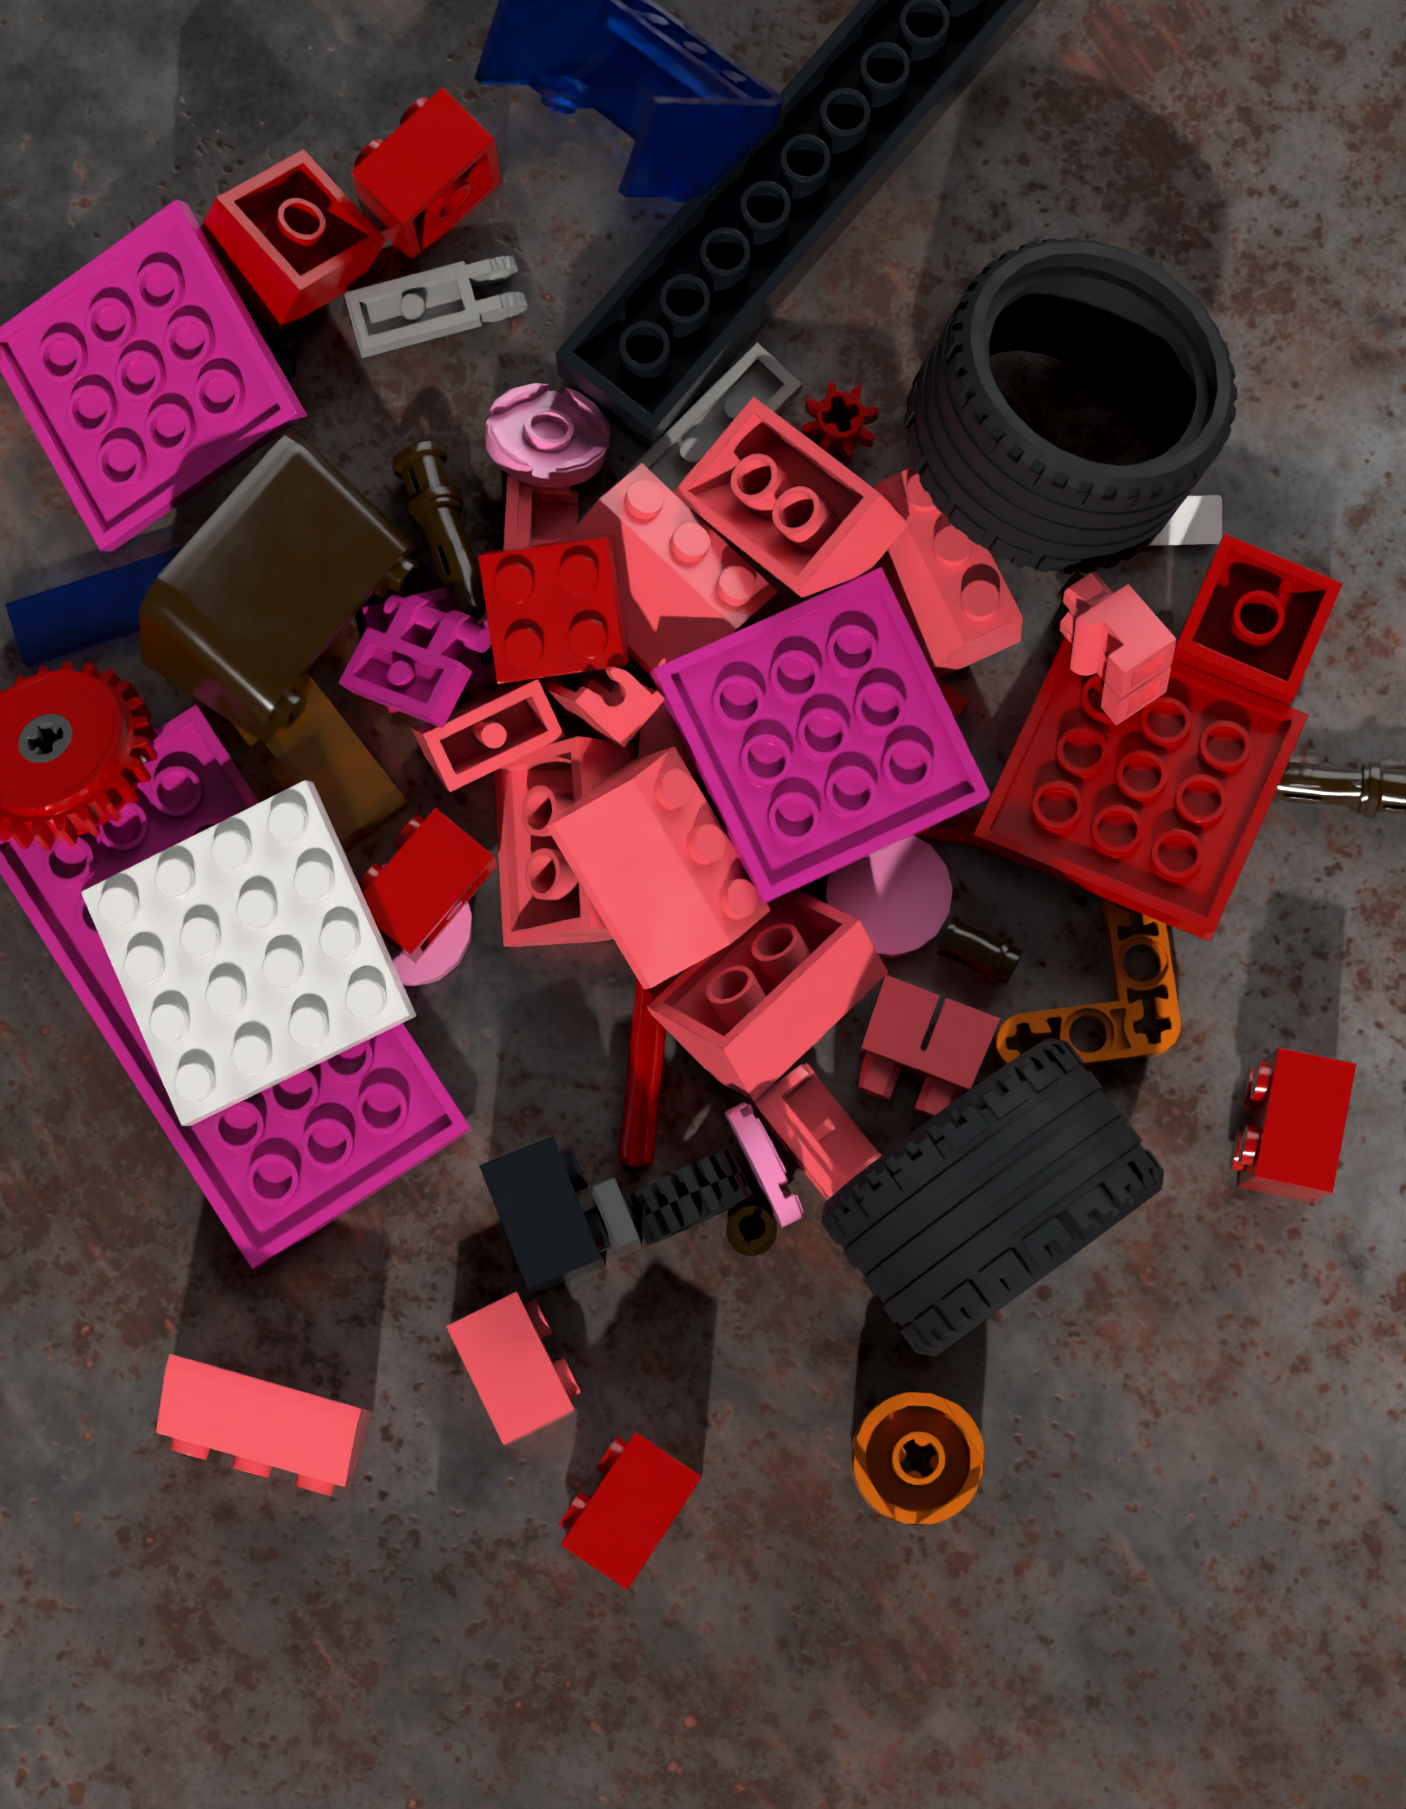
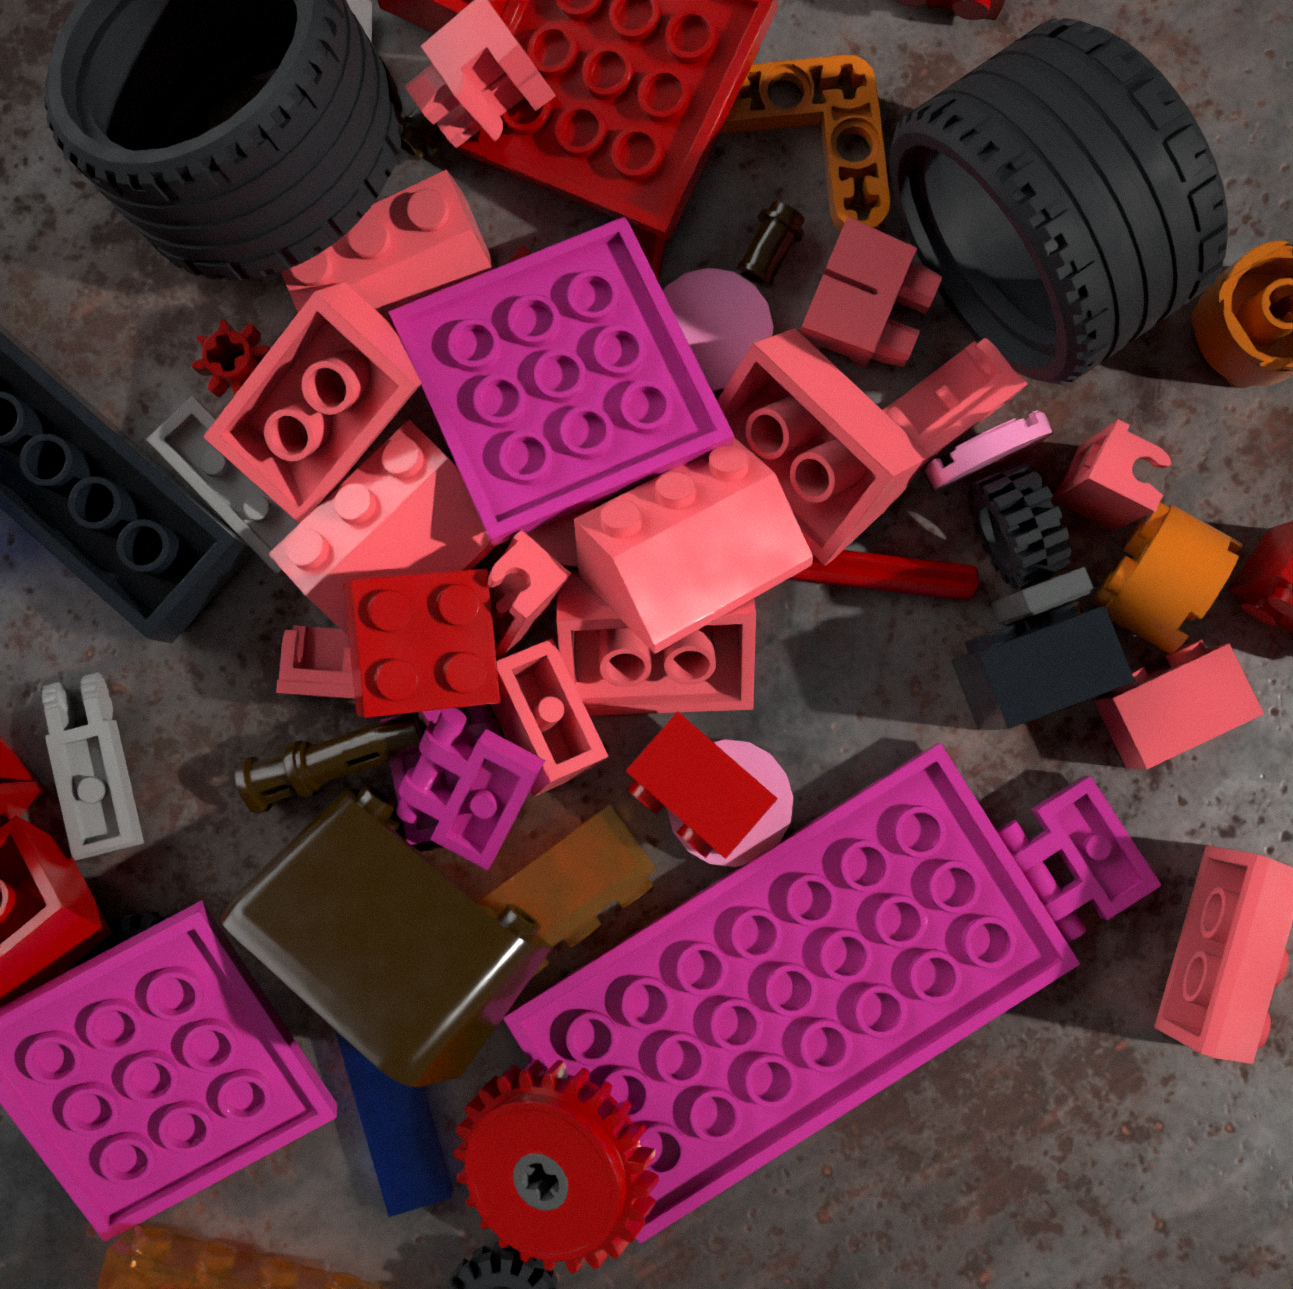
camera: 90 degrees left, 5 degrees up
white plate [81,780,417,1126] -> none
bright pink tile [485,383,610,488] -> none
dark brown pin [726,1205,777,1257] -> none
none -> dark pink plate [996,775,1162,942]
none -> coral hinge [1052,419,1171,531]
none -> orange brick [1091,502,1242,655]

